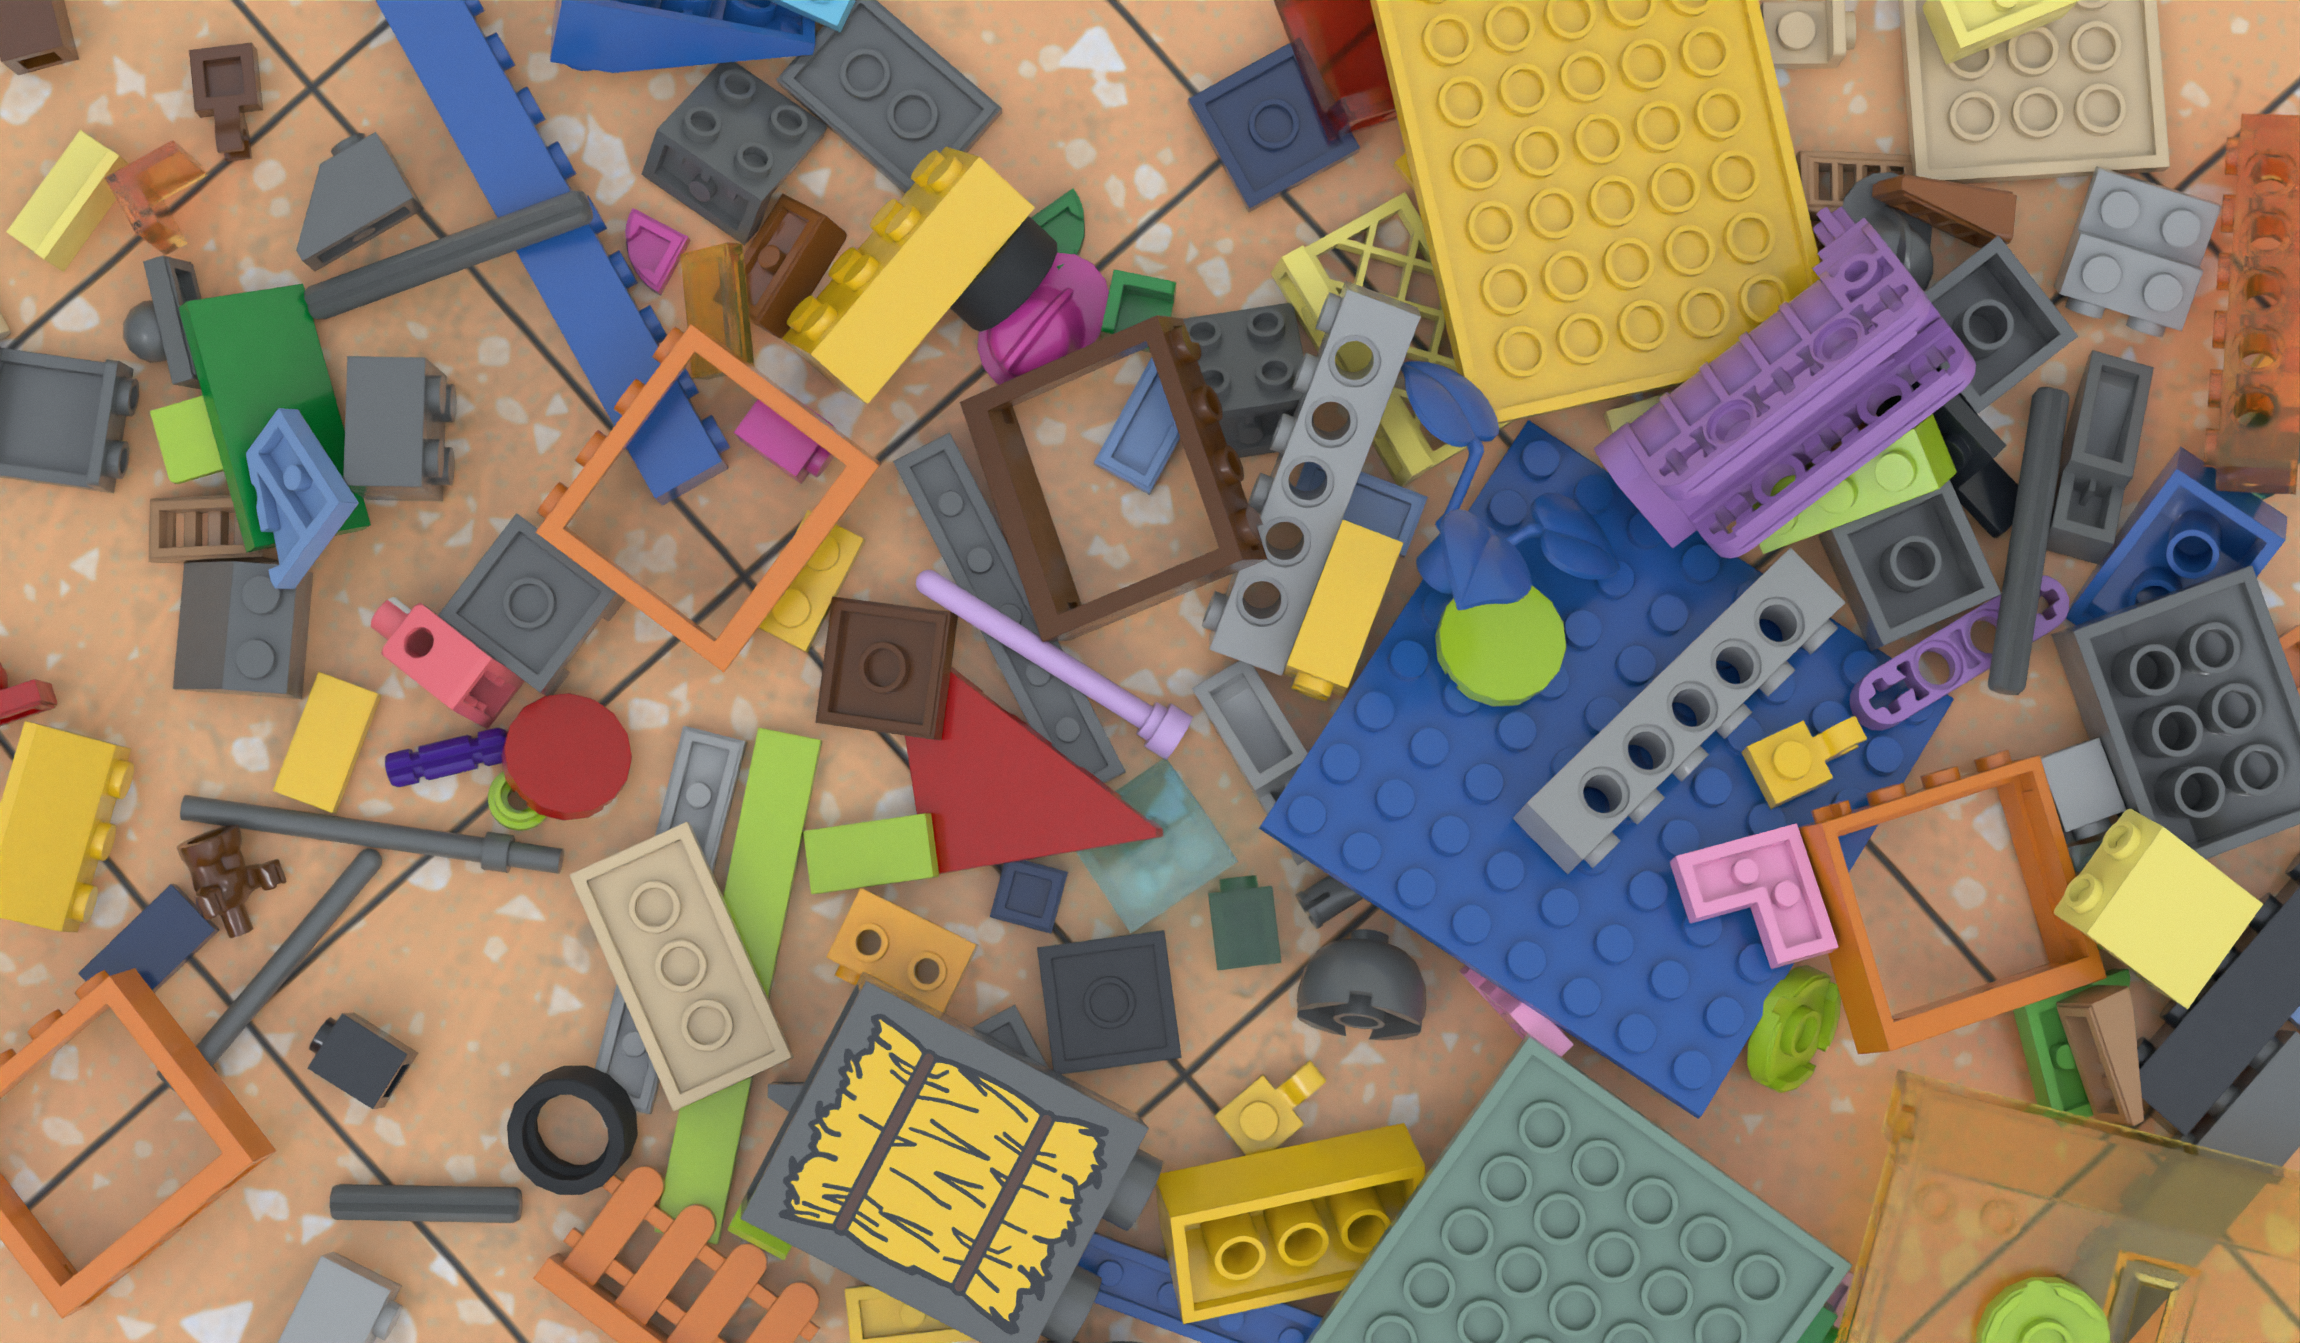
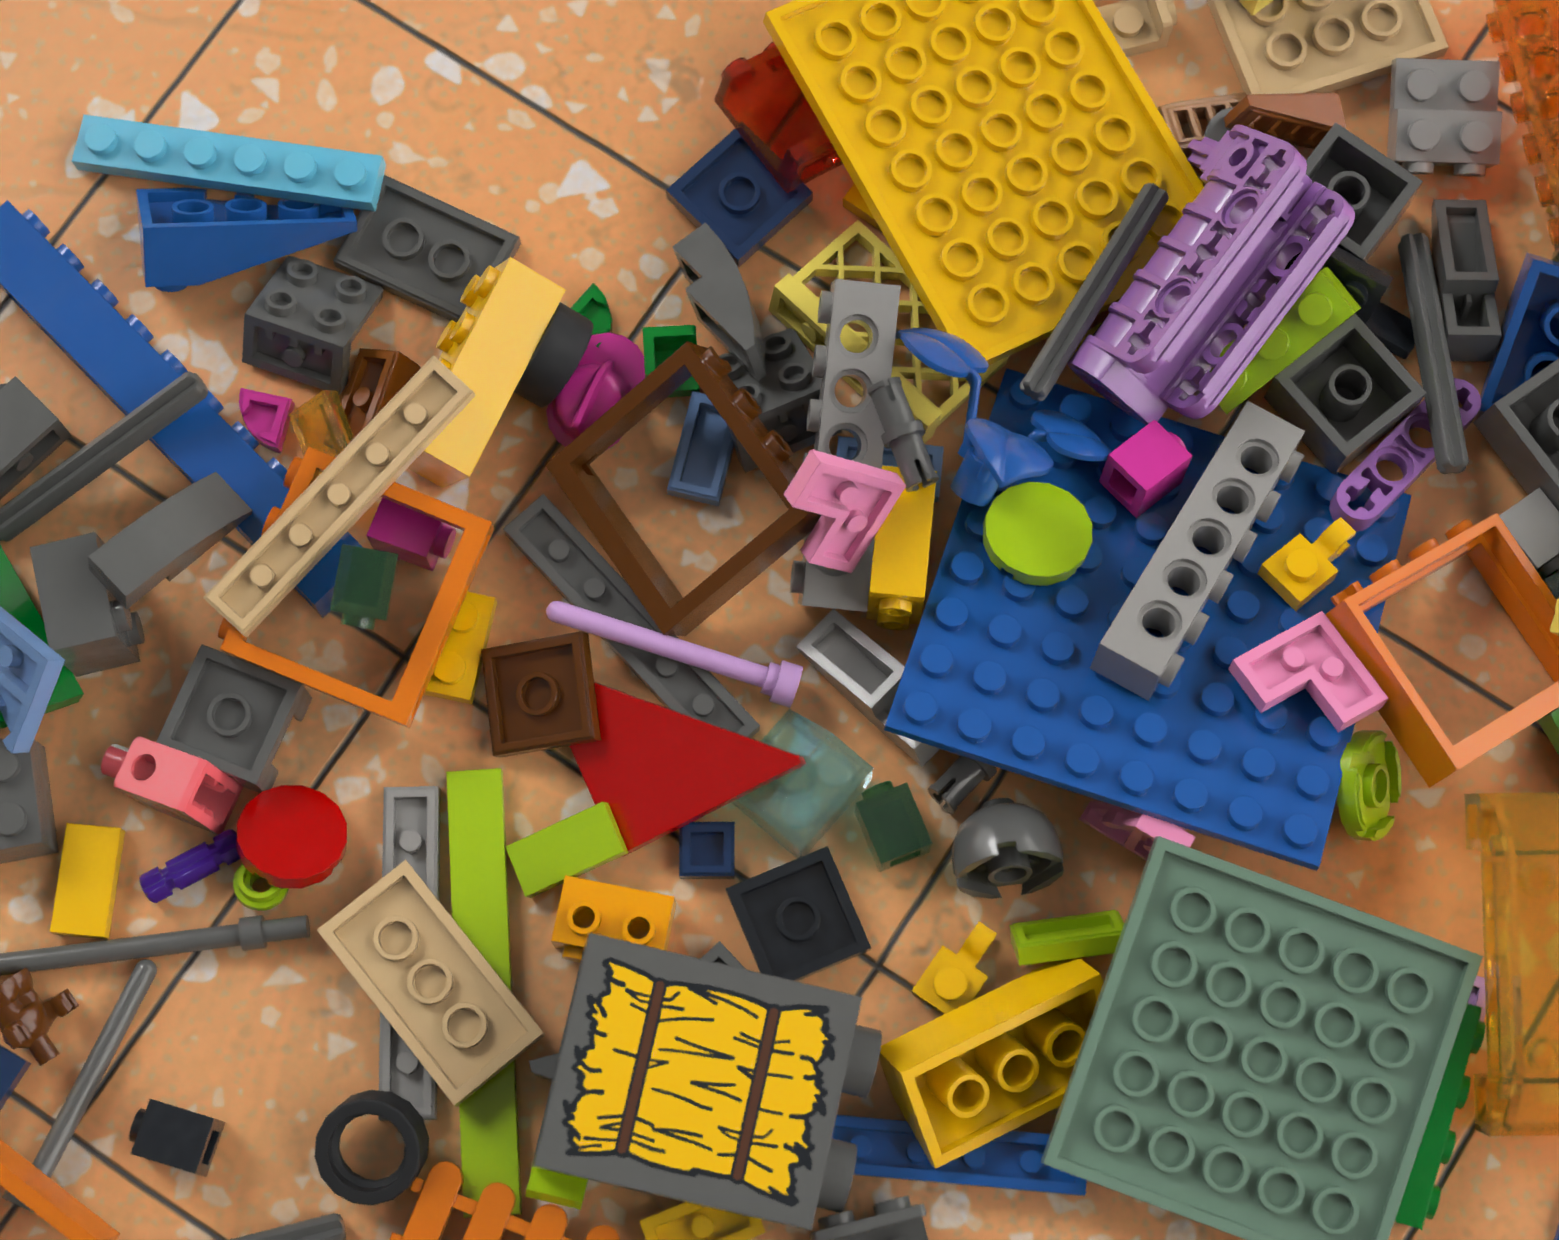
camera: 15 degrees left, 10 degrees down
none -> dark grey slope [88,472,253,610]
none -> tan tile [203,355,476,637]
none -> clear green brick [330,544,400,630]
none -> dark grey slope [672,222,766,381]
none -> bright pink plate [784,449,906,573]
none -> dark grey pin [867,377,939,492]
none -> lime tile [1009,910,1124,966]
none -> dark grey axle [1020,183,1169,401]
none -> dark pink brick [1099,419,1193,518]

